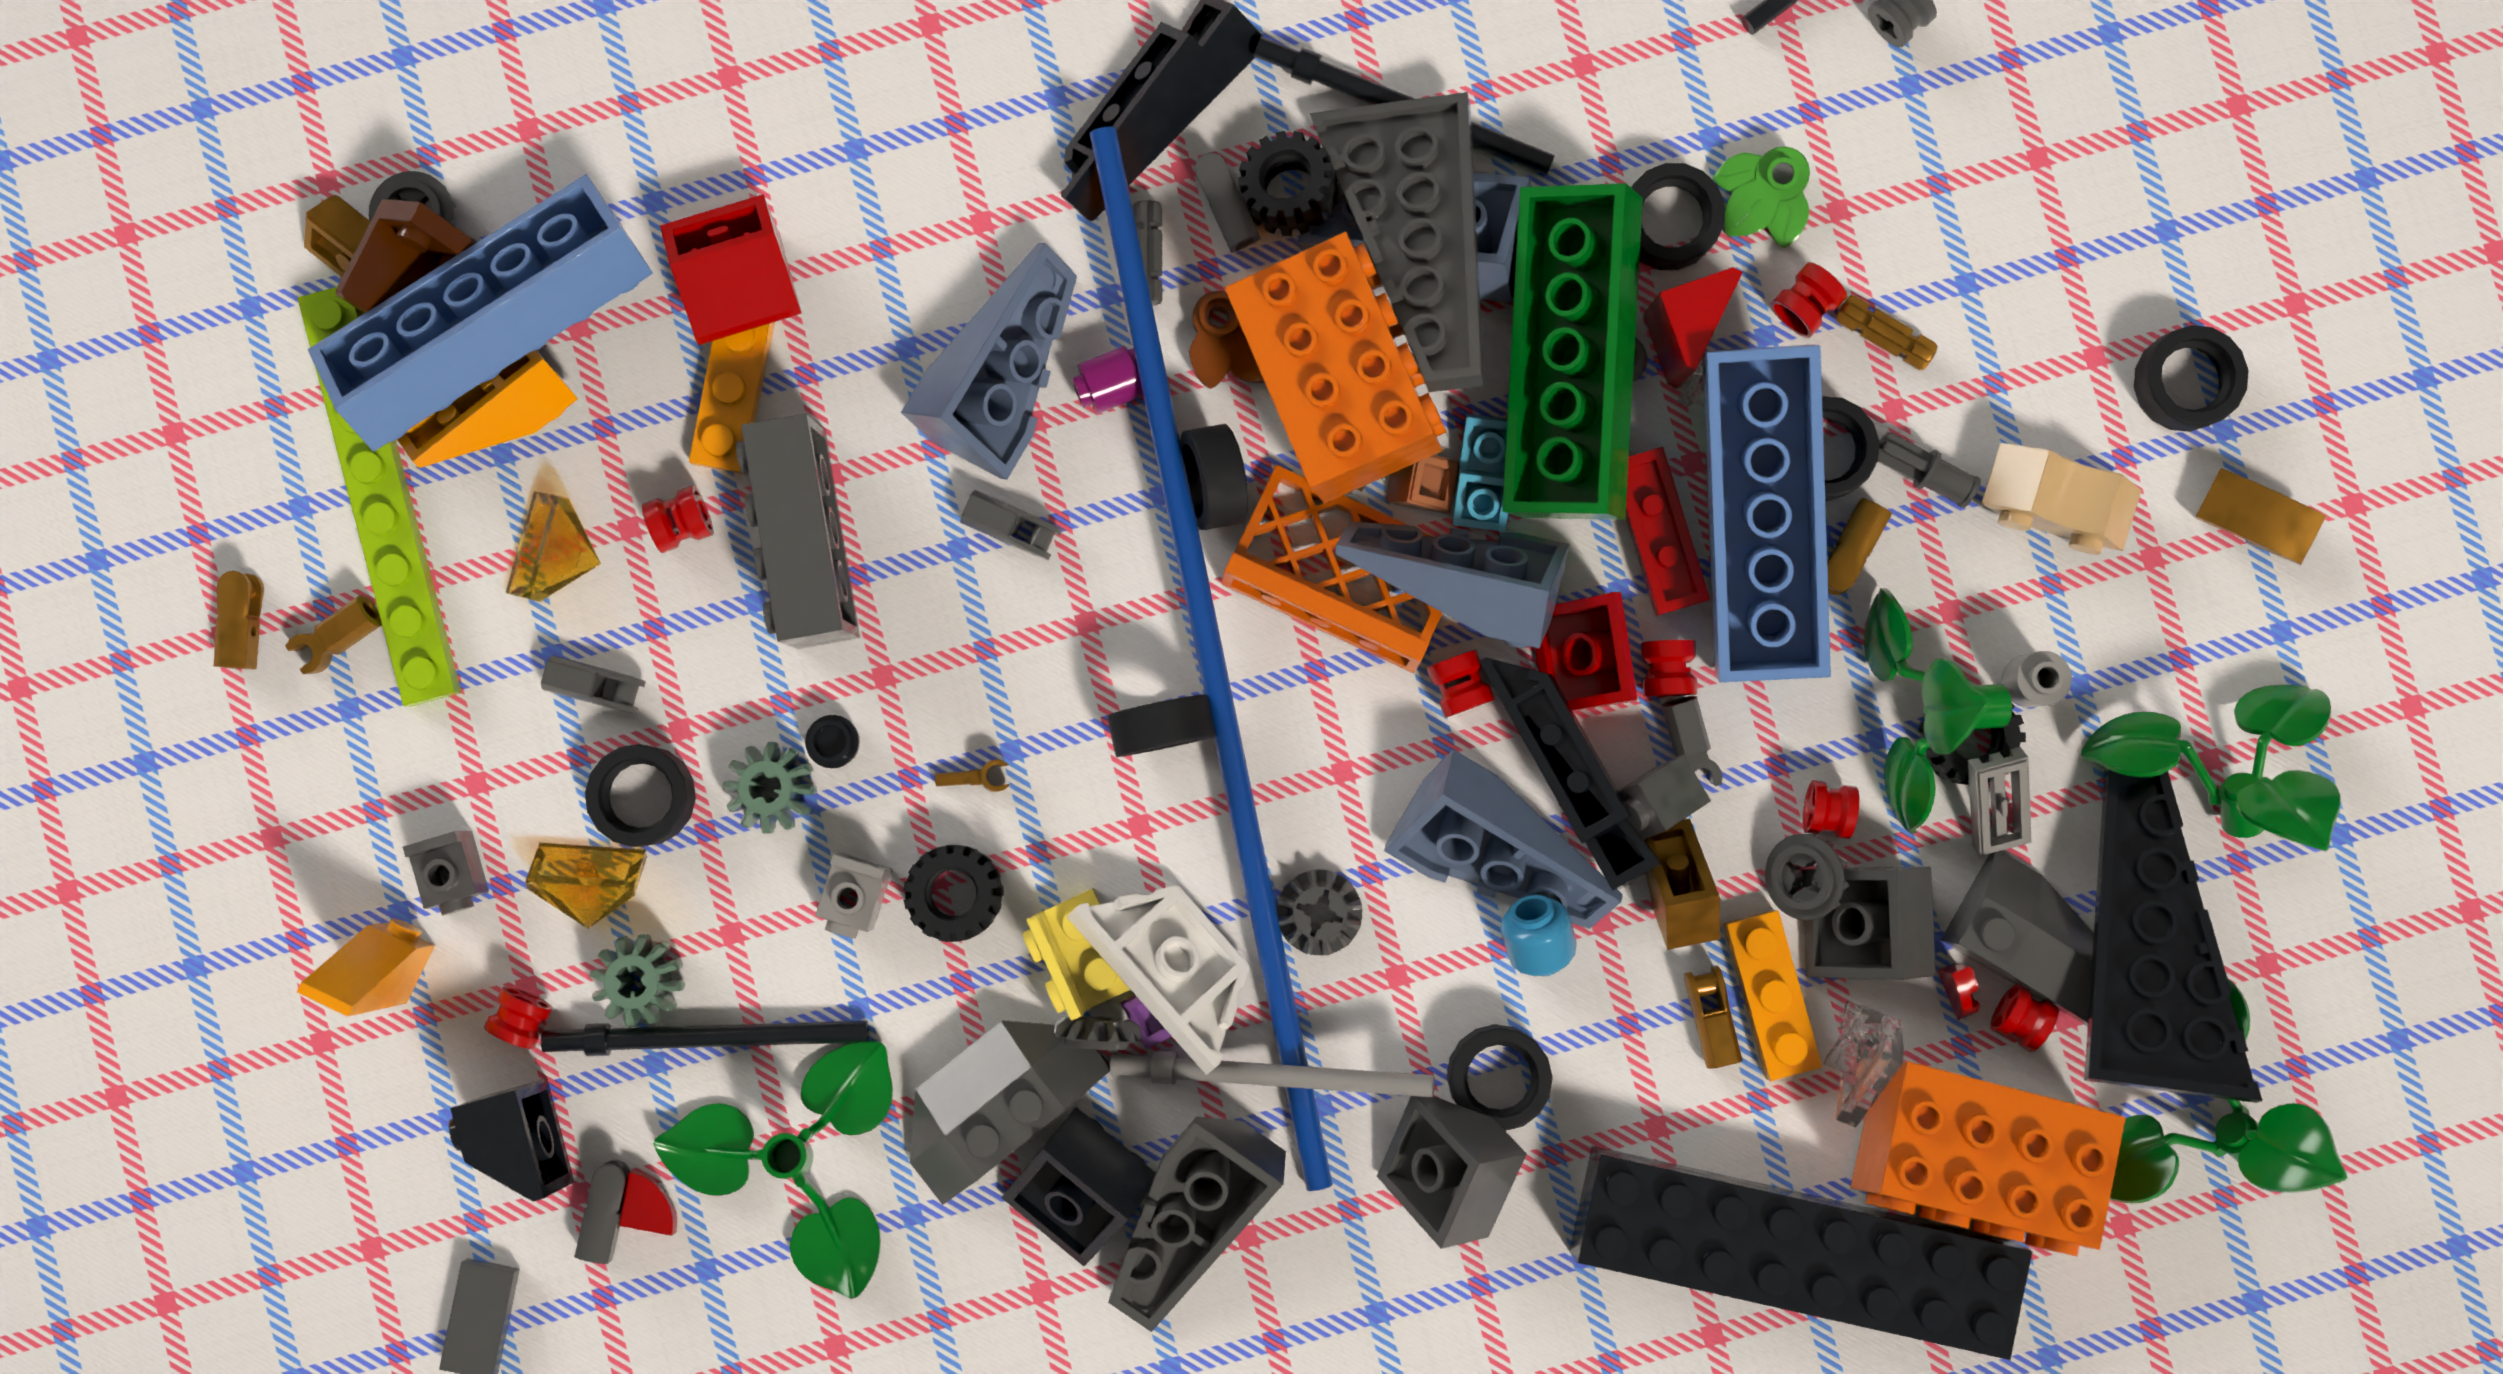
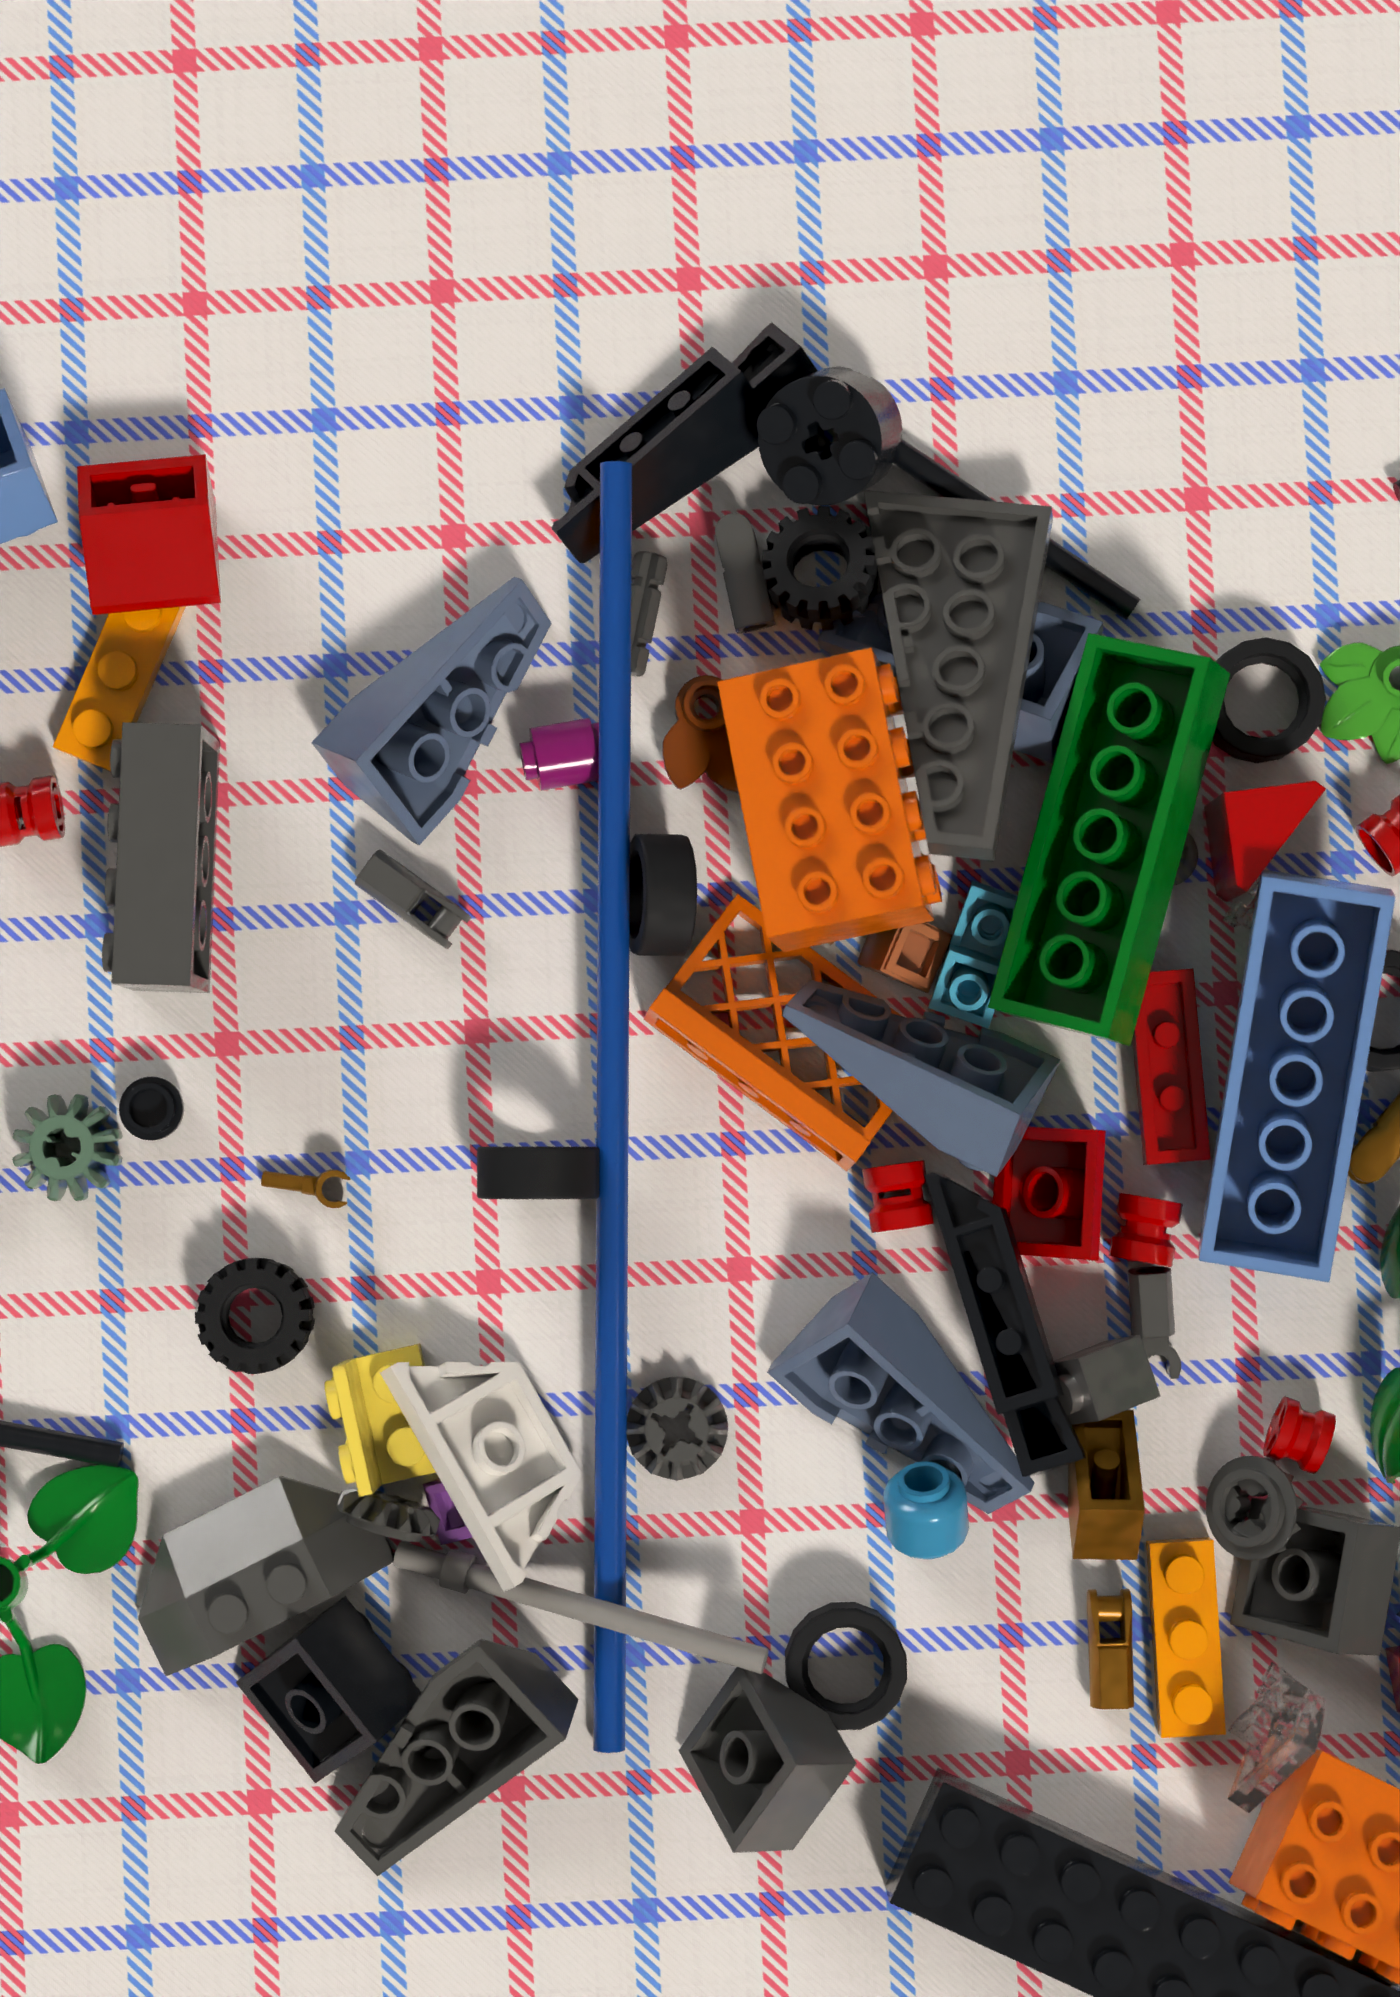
camera: 10 degrees right, 0 degrees up
light grey brick [815,853,892,938] -> none
none -> black brick [757,366,903,506]

